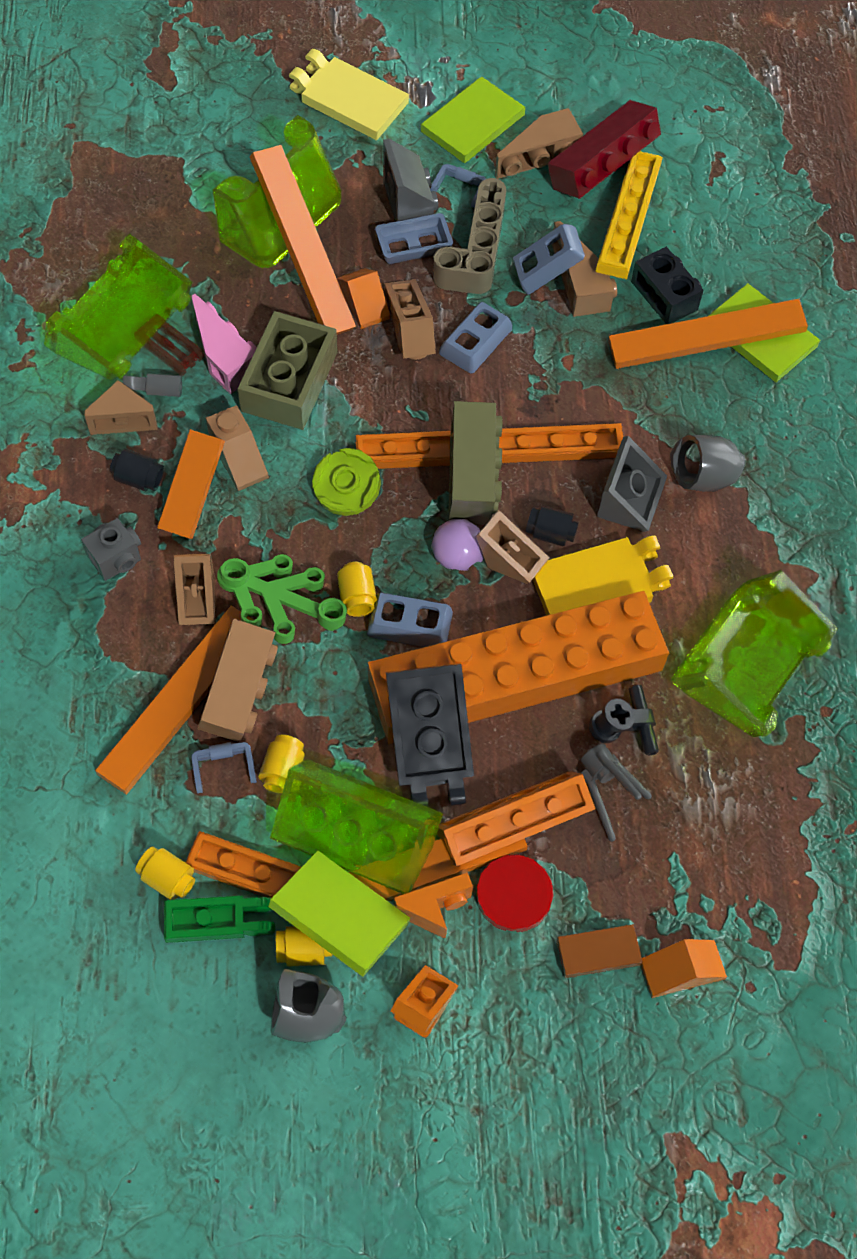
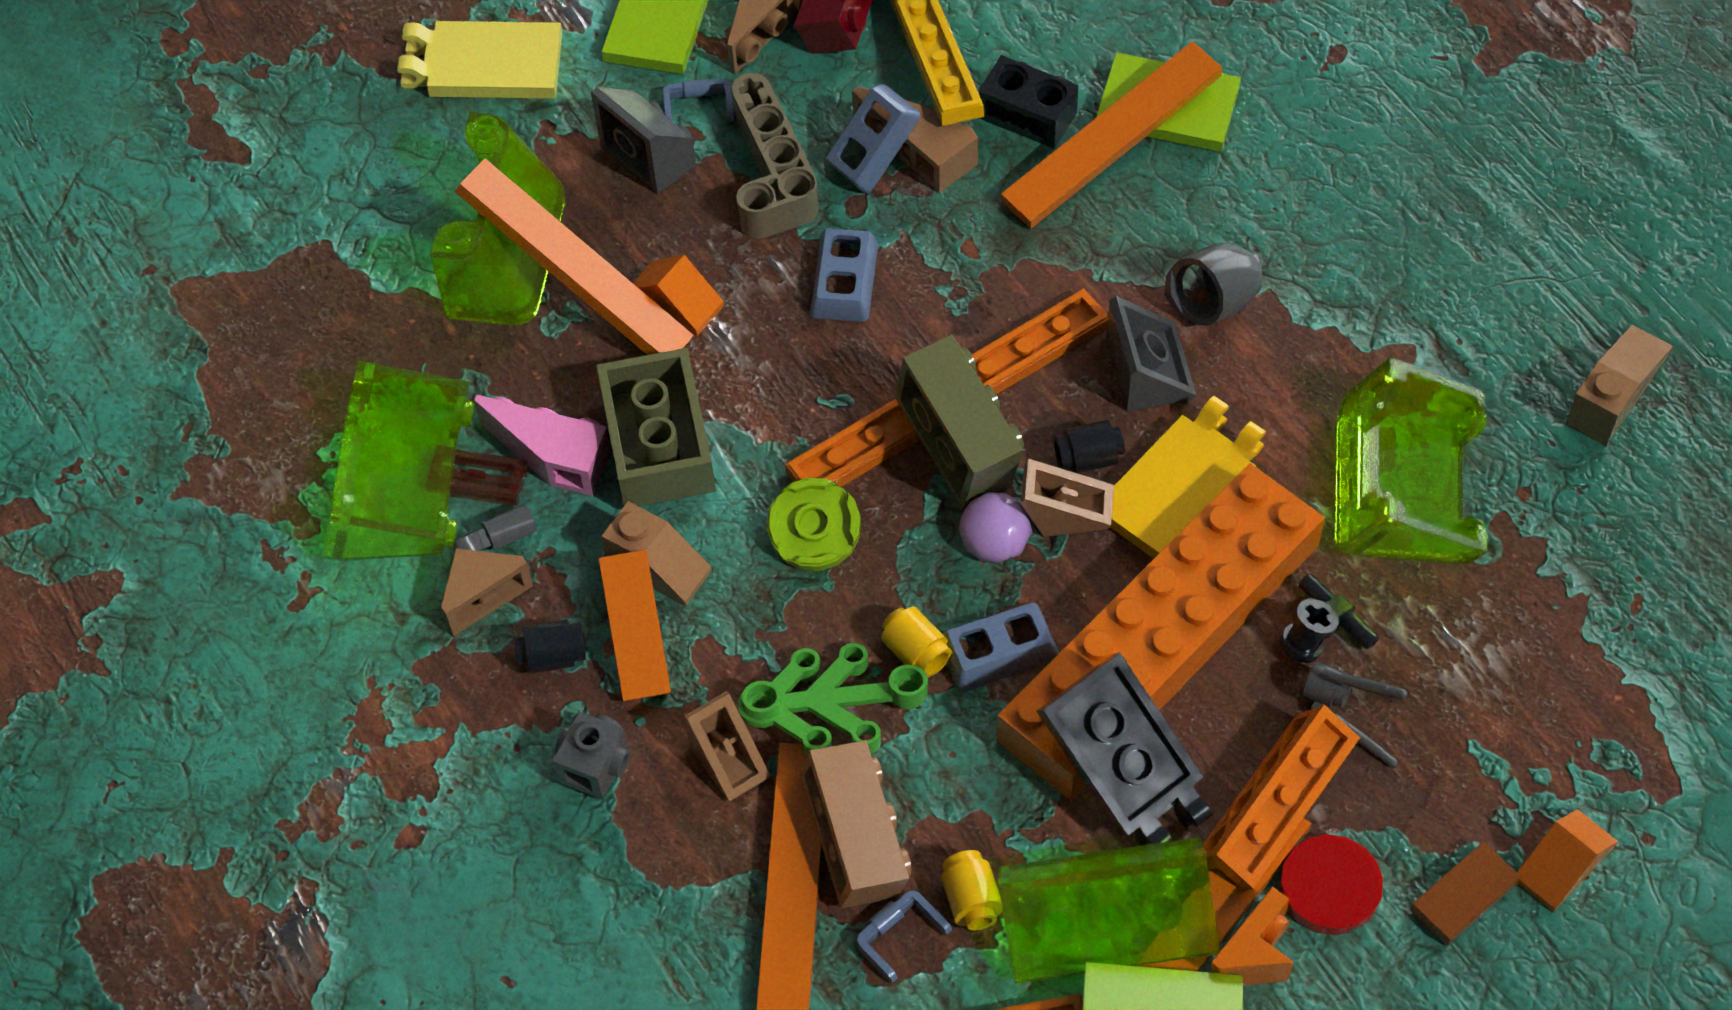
camera: 25 degrees left, 5 degrees down
sand blue piece [375,213,453,264] -> none
medium nougat slope [384,279,436,360] -> none

